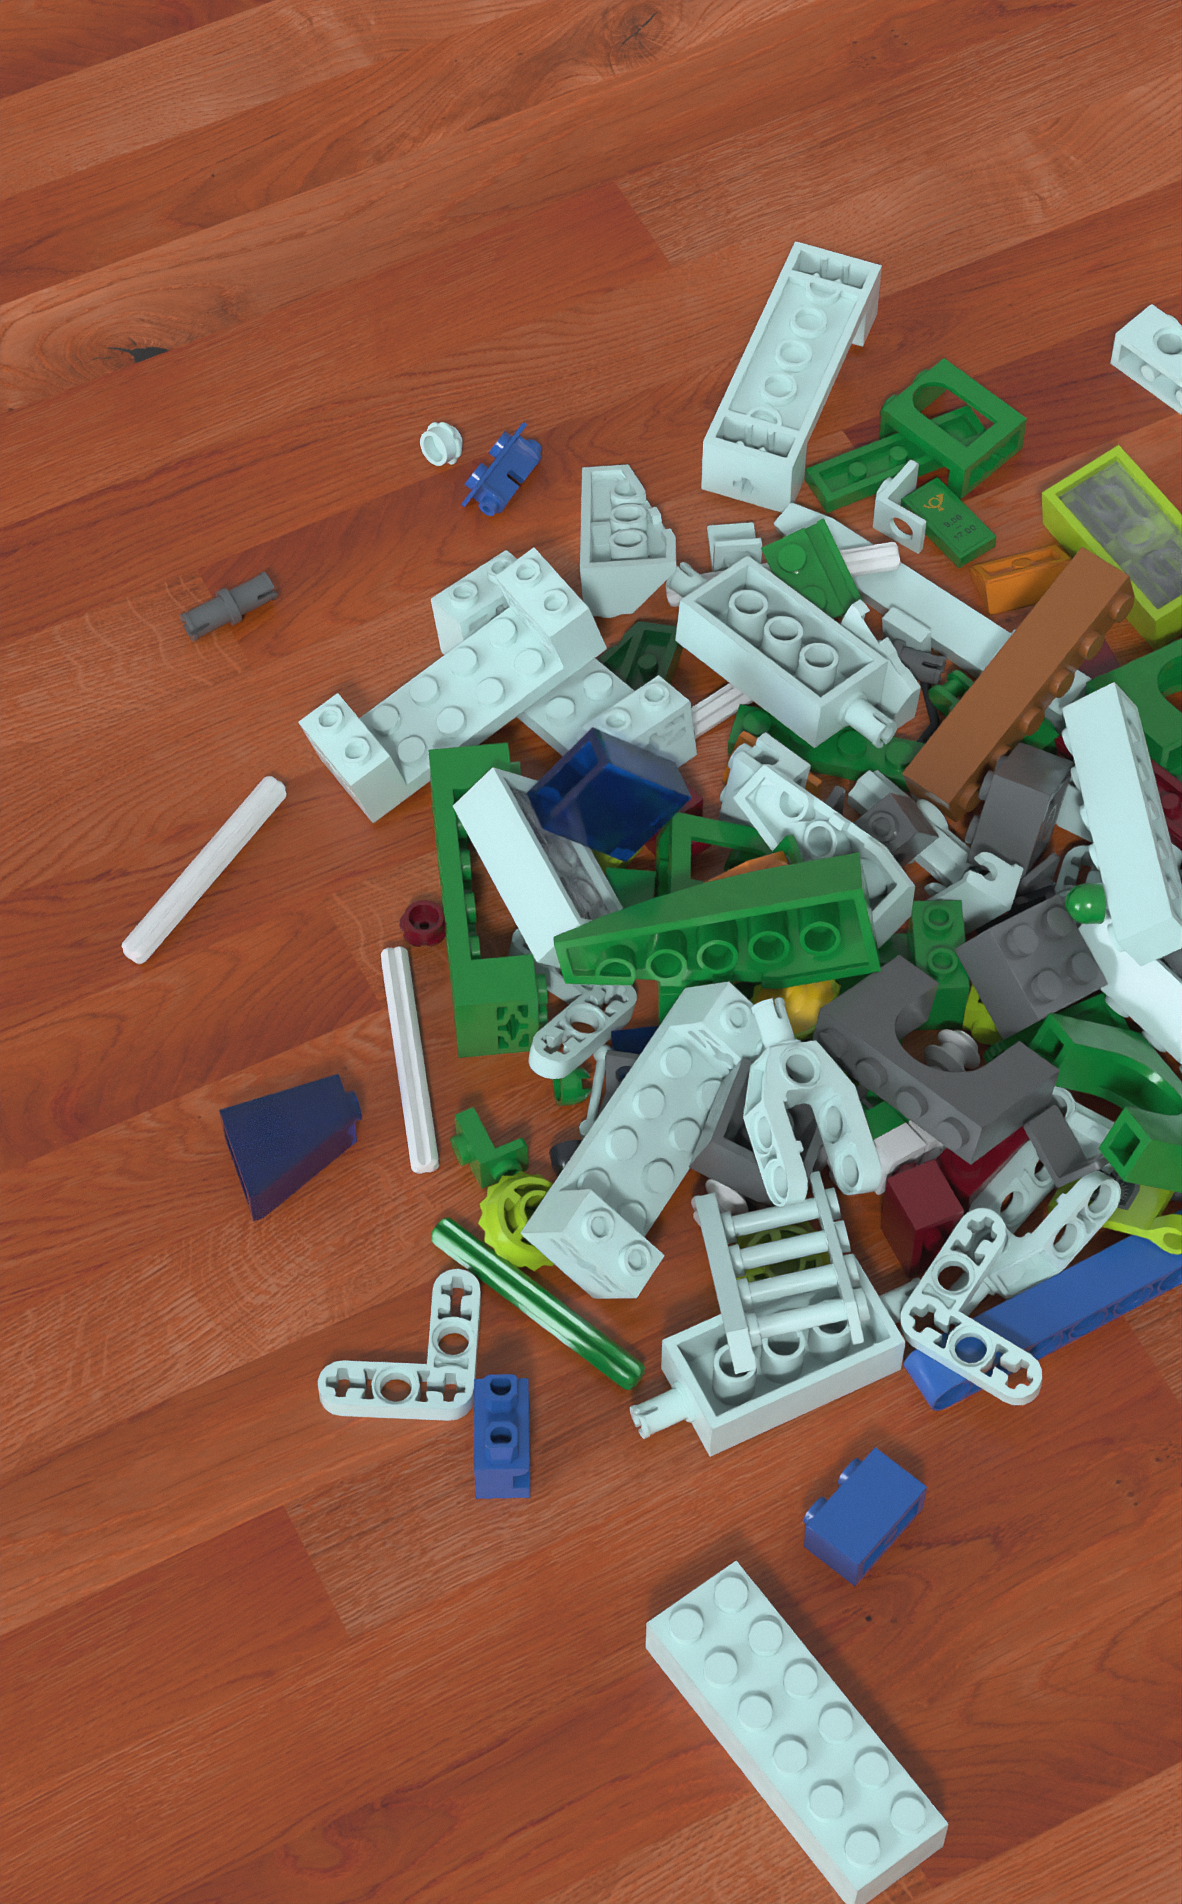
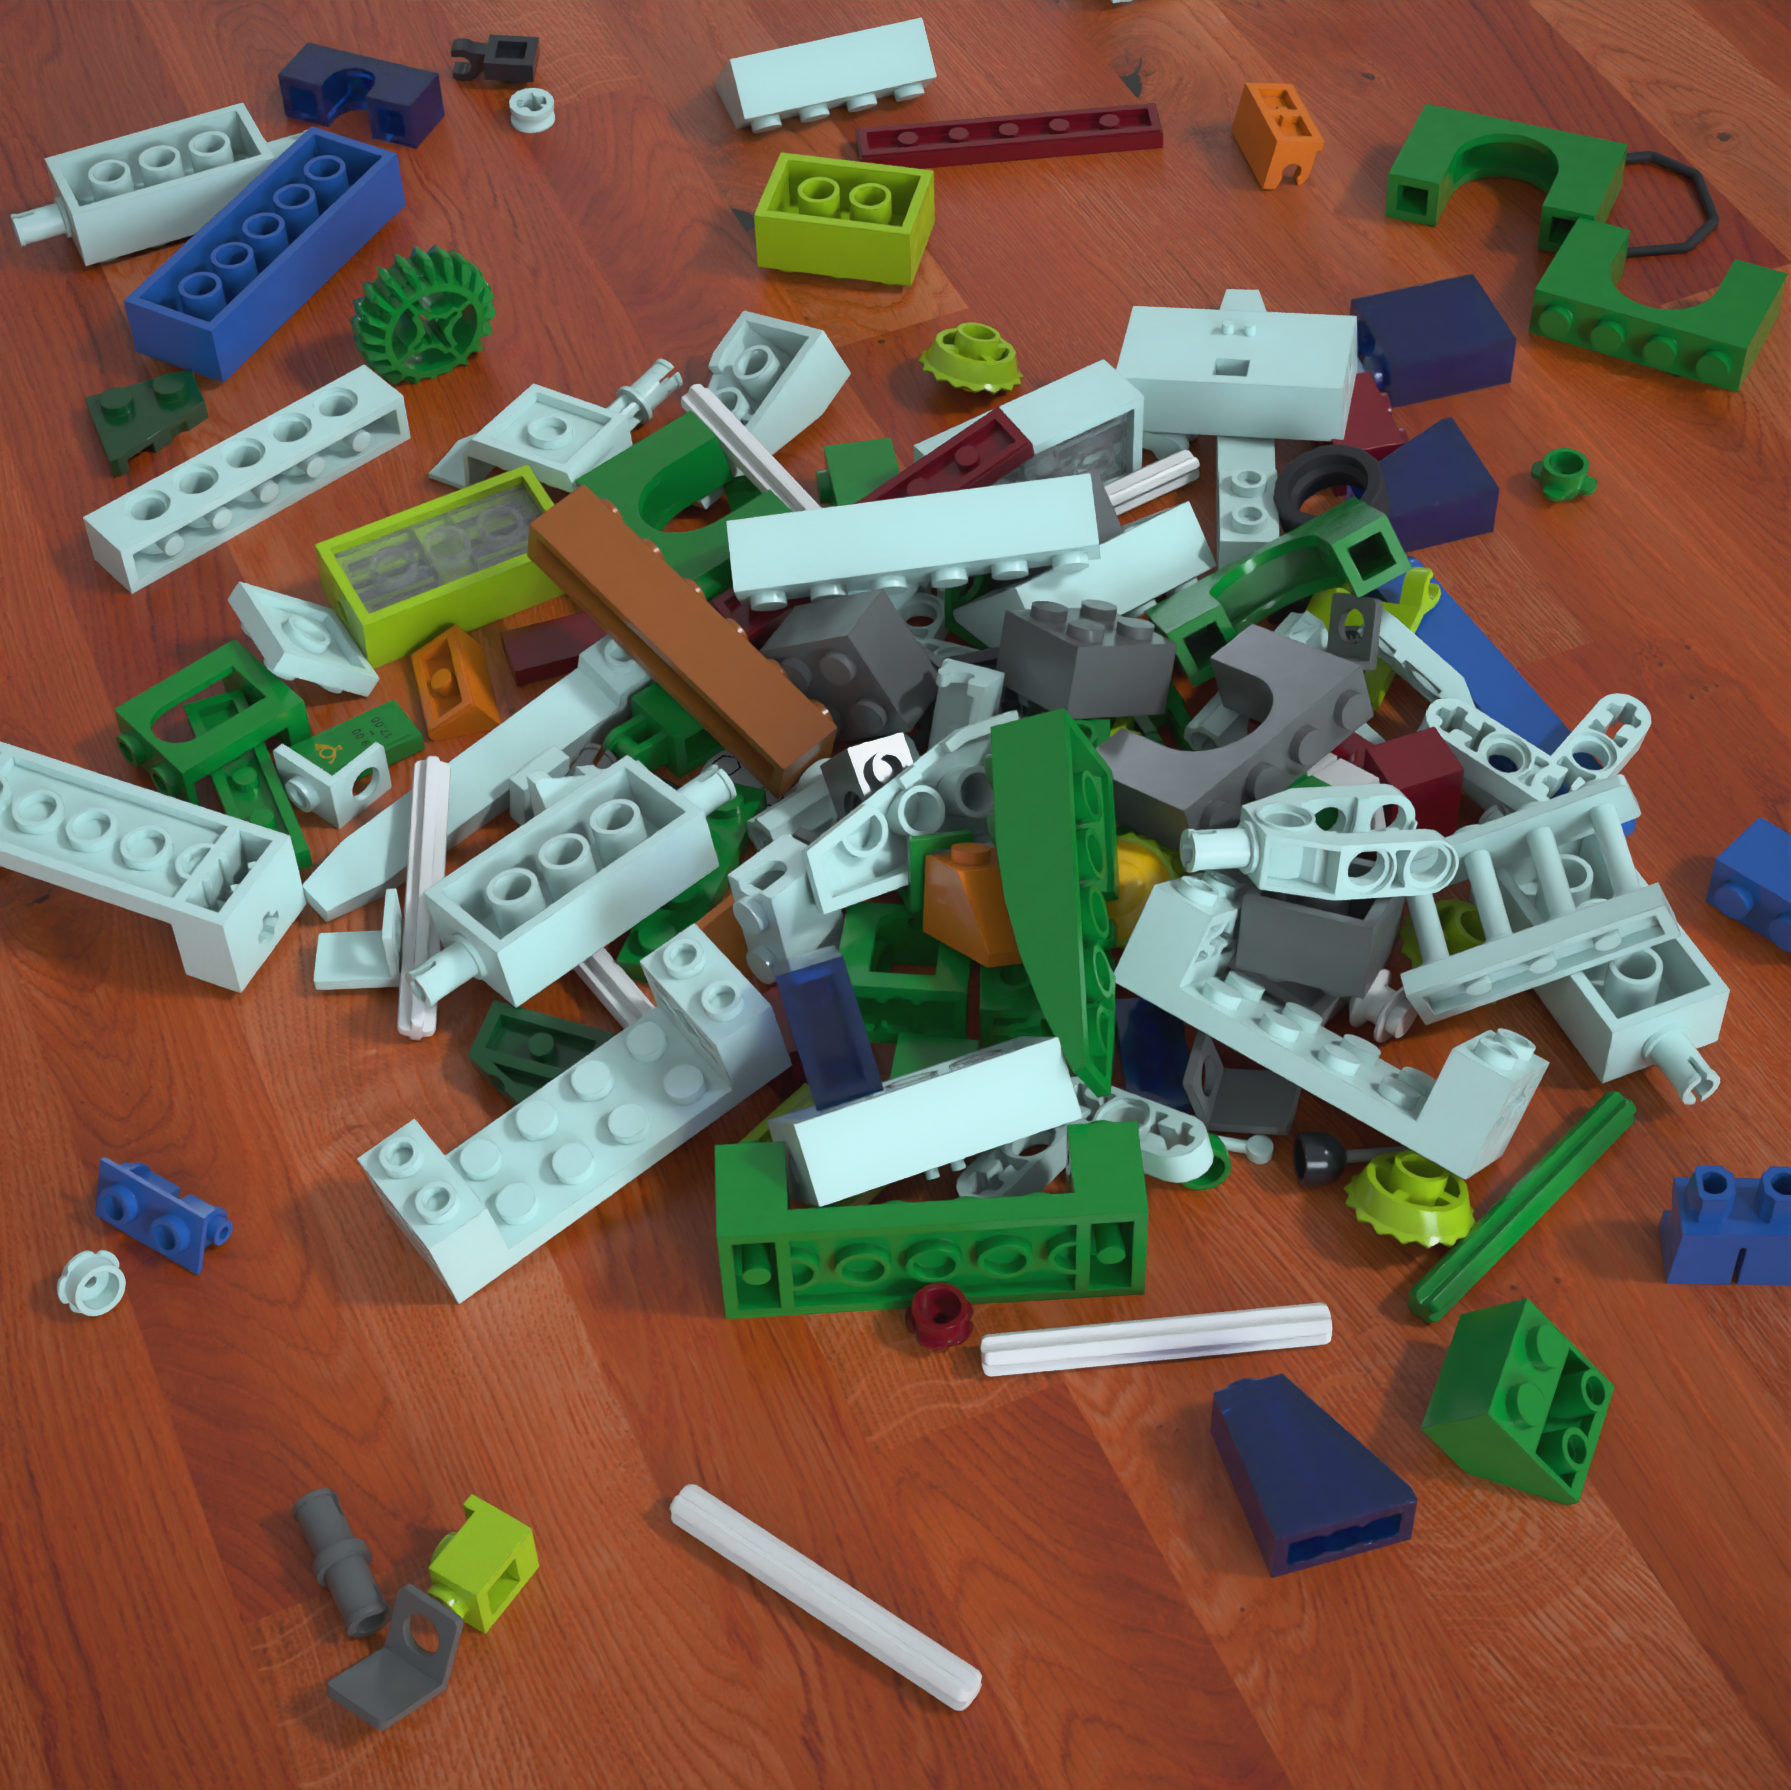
camera: 85 degrees left, 10 degrees down
light aqua plate [298,547,607,823] -> none
light aqua beam [318,1269,481,1421] -> none
green bracket [450,1107,529,1189] -> none
light aqua wedge [580,464,676,618] -> none
green plate [761,518,863,621] -> none
green hinge [1065,883,1106,924] -> none
none -> light aqua plate [228,581,380,697]
none -> dark grey bracket [326,1584,464,1730]
none -> lime brick [426,1494,540,1634]
none -> green slope [1420,1298,1615,1505]

